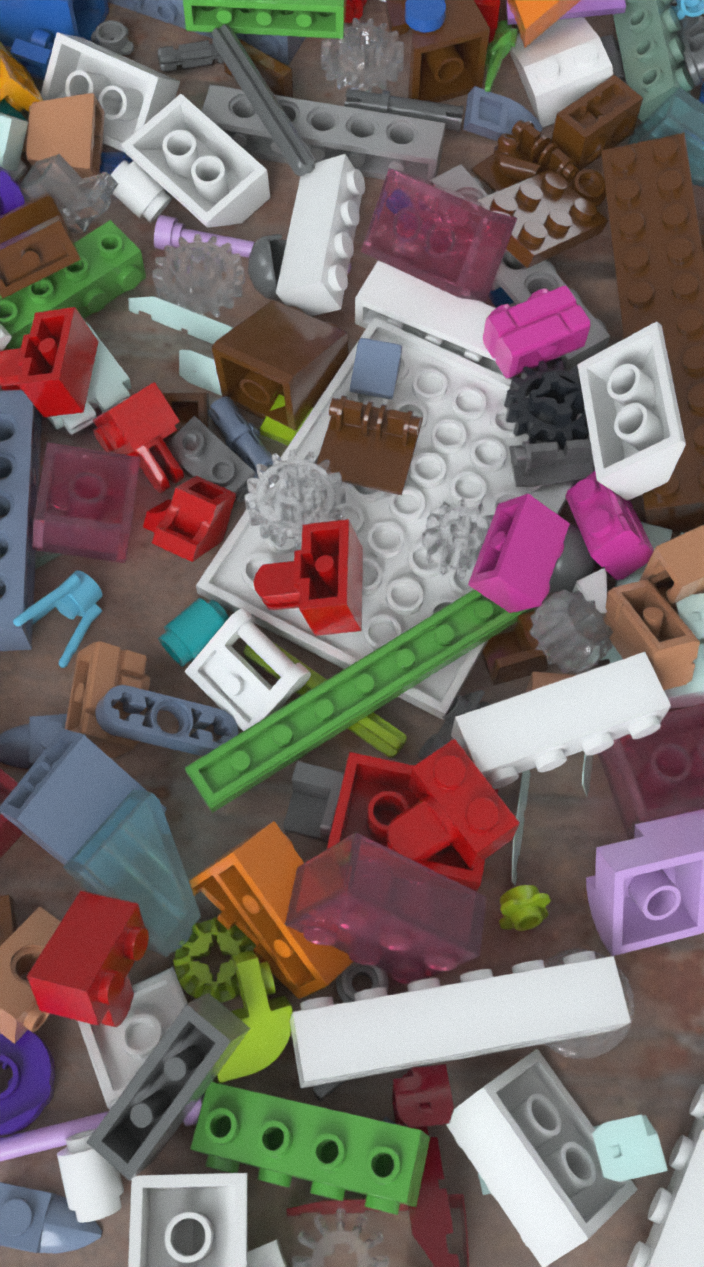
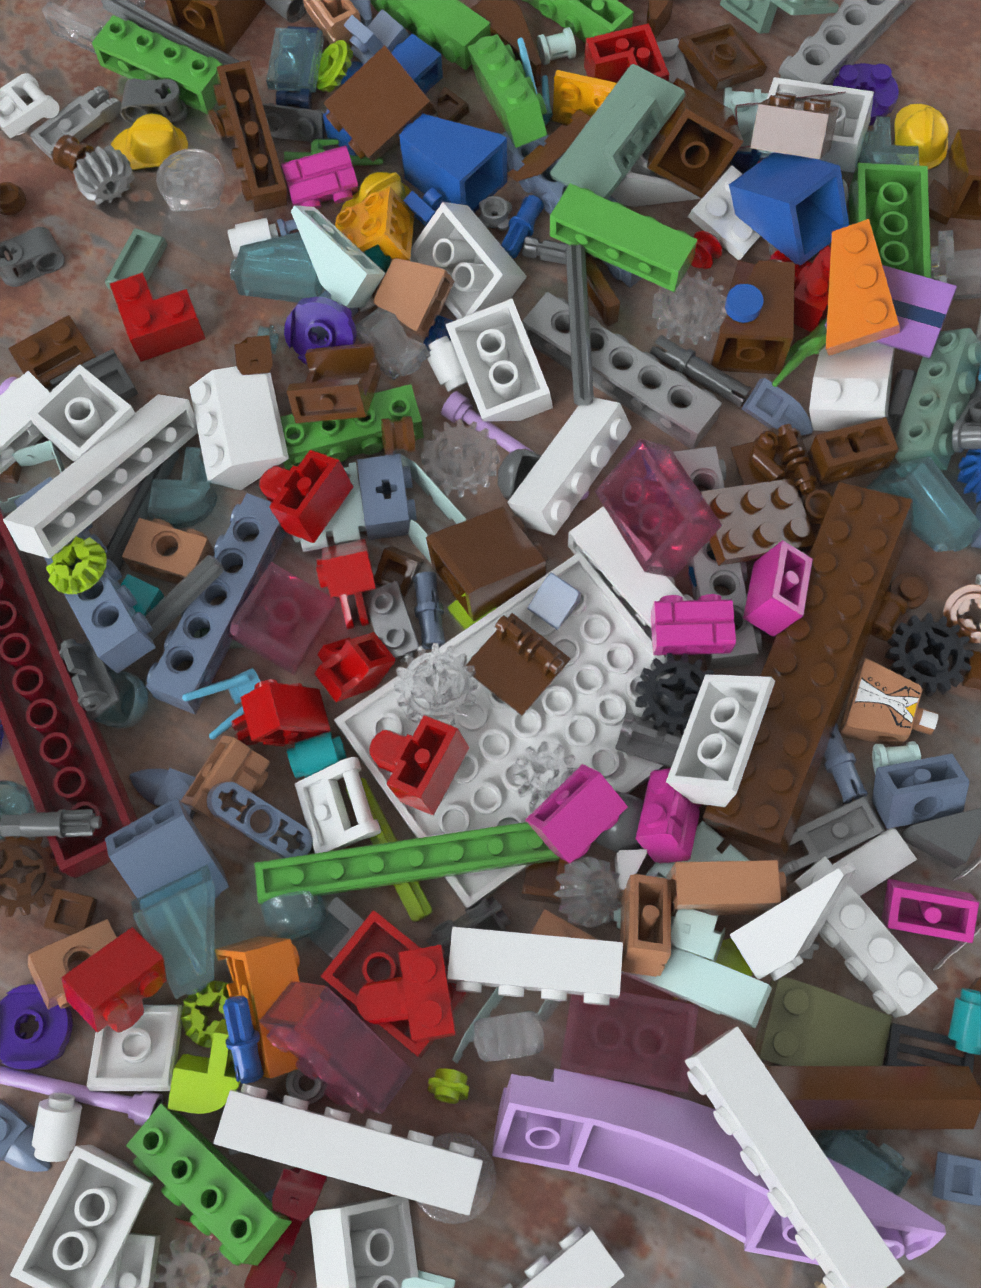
camera: 30 degrees right, 5 degrees up
dark grey brick [86,993,251,1181] -> none
none -> blue axle [223,995,264,1084]
none -> red brick [231,679,331,746]
none -> clear light blue hair [261,890,326,941]
none -> sand blue brick [357,454,417,540]
none -> reddish brown wheel [381,416,415,455]
none -> clear gear [473,1011,544,1062]
none -> blue axle [501,195,544,259]
none -> dark pink brick [743,540,813,637]

